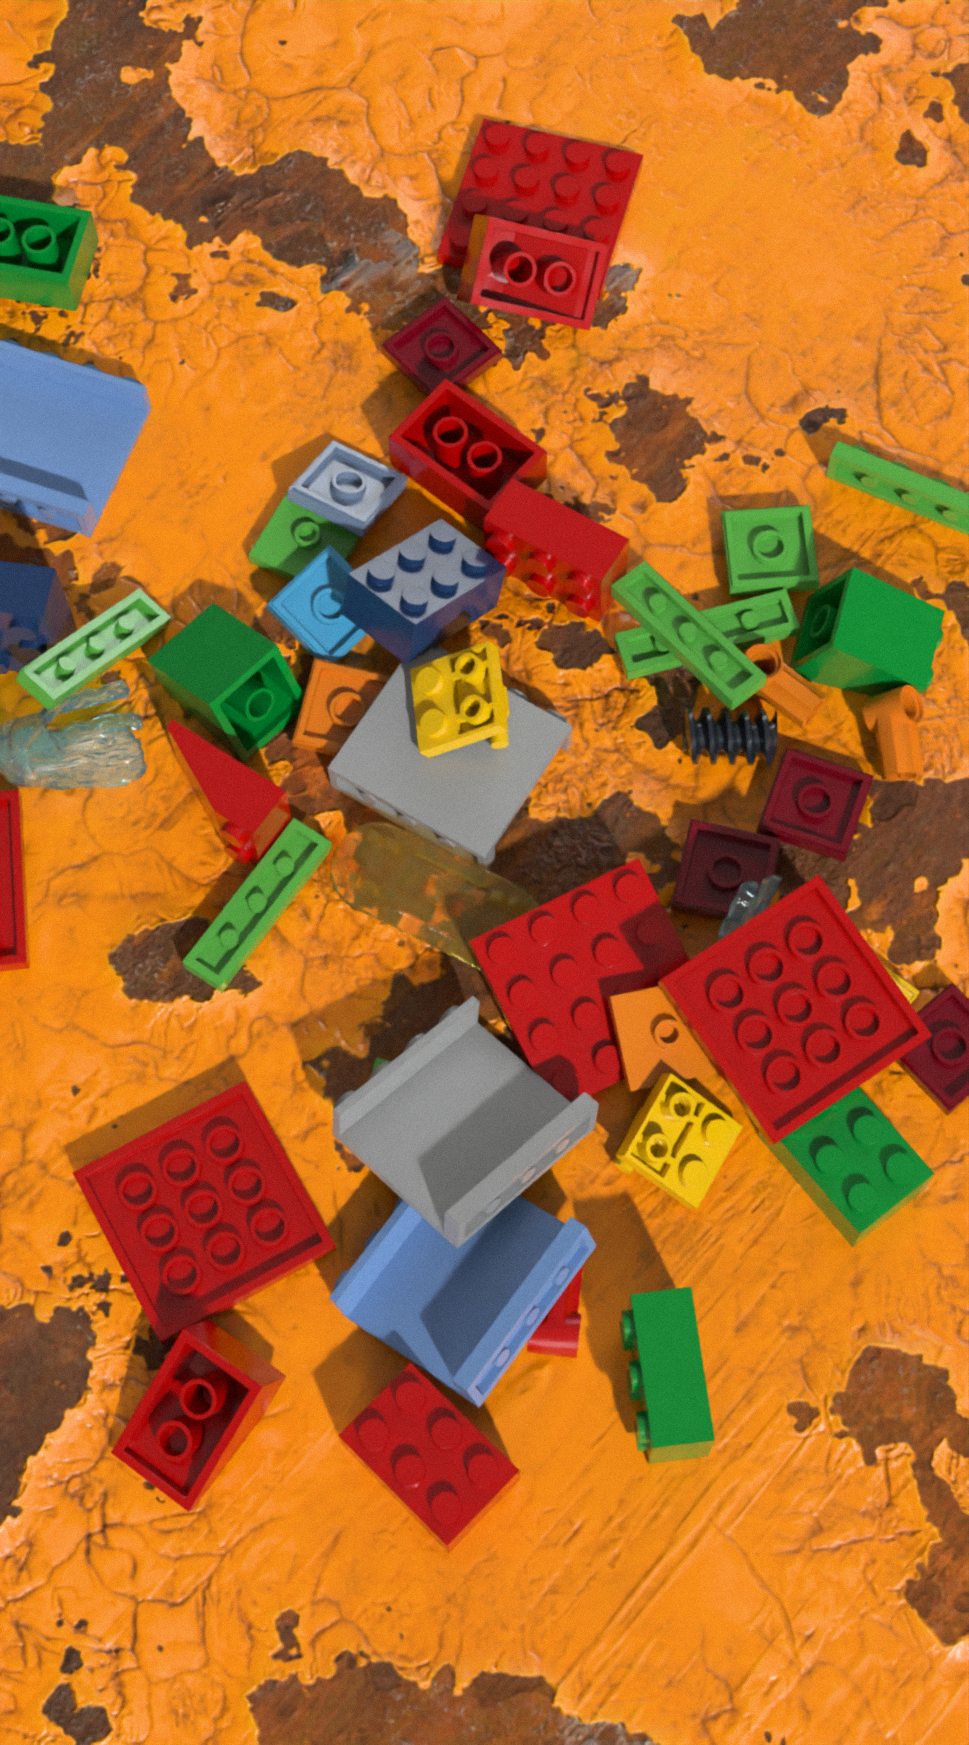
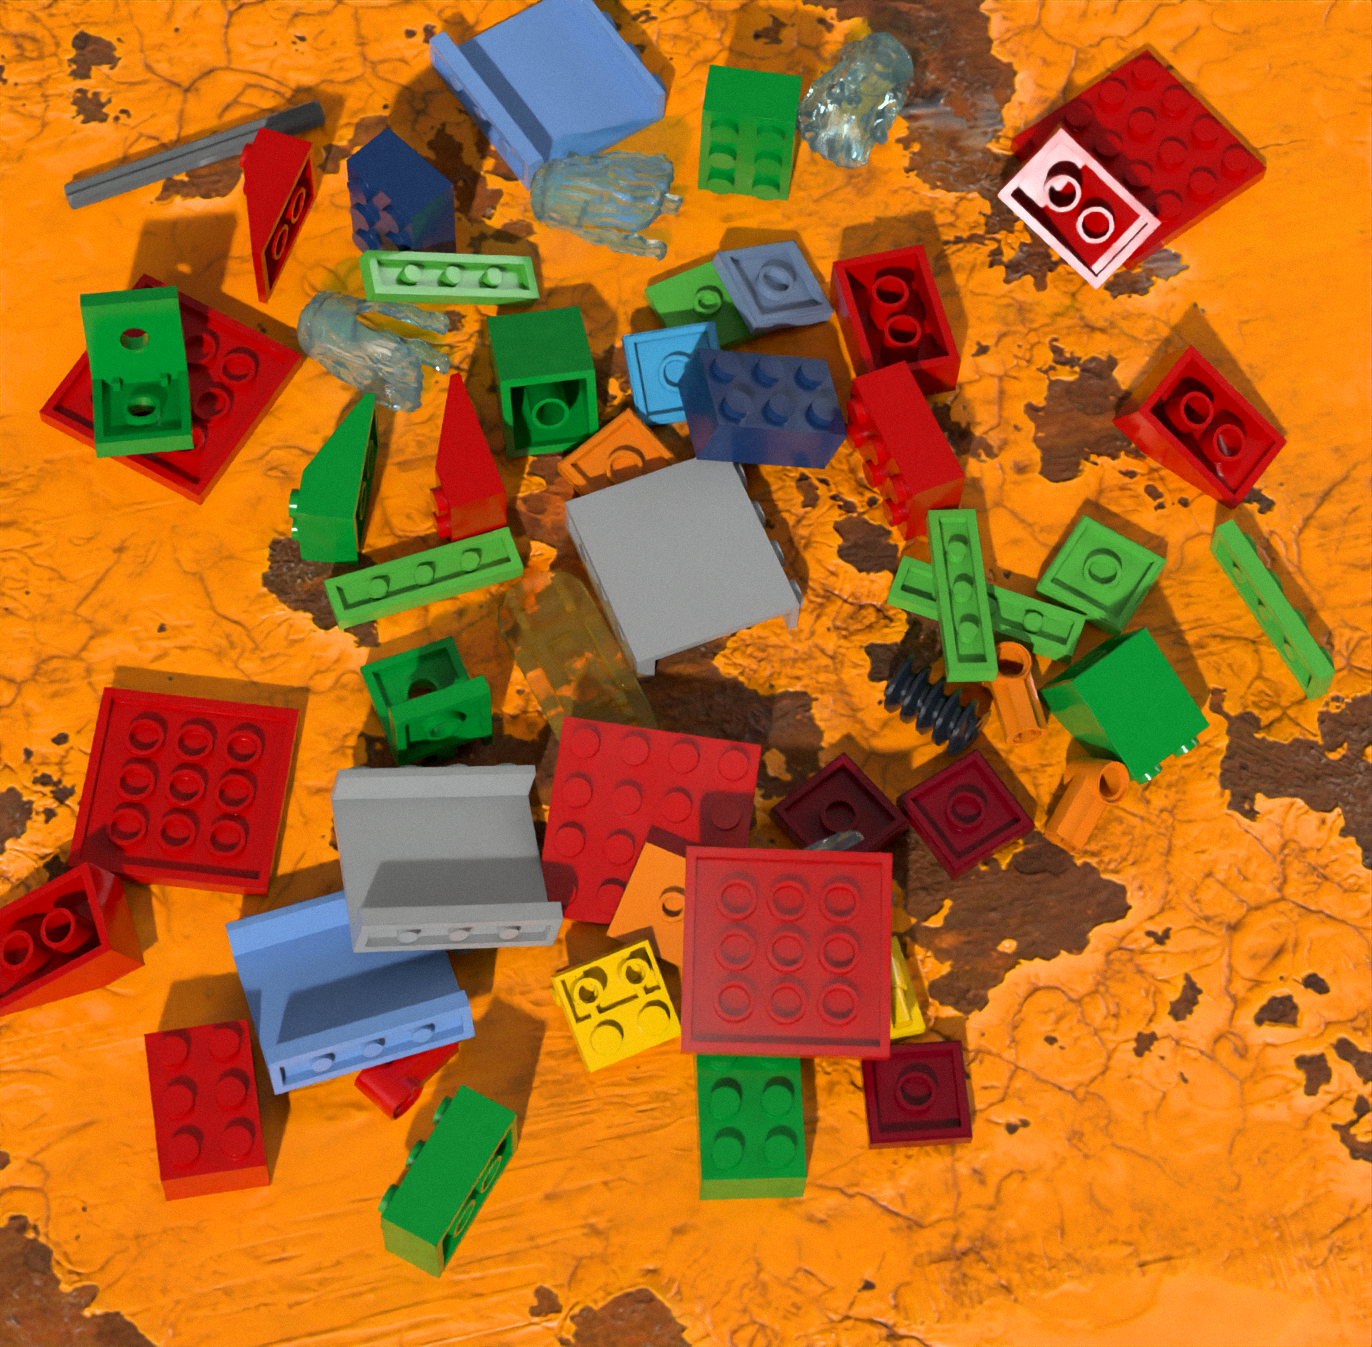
camera: 30 degrees right, 5 degrees down
dark red plate [381,296,502,397] -> none
yellow plate [410,641,510,758] -> none
none -> green slope [288,393,380,566]
none -> green bracket [360,636,493,768]
none -> clear light blue hair [529,150,683,262]
none -> green brick [698,65,802,201]
none -> clear light blue hair [797,32,914,169]
none -> red slope [1111,344,1288,510]

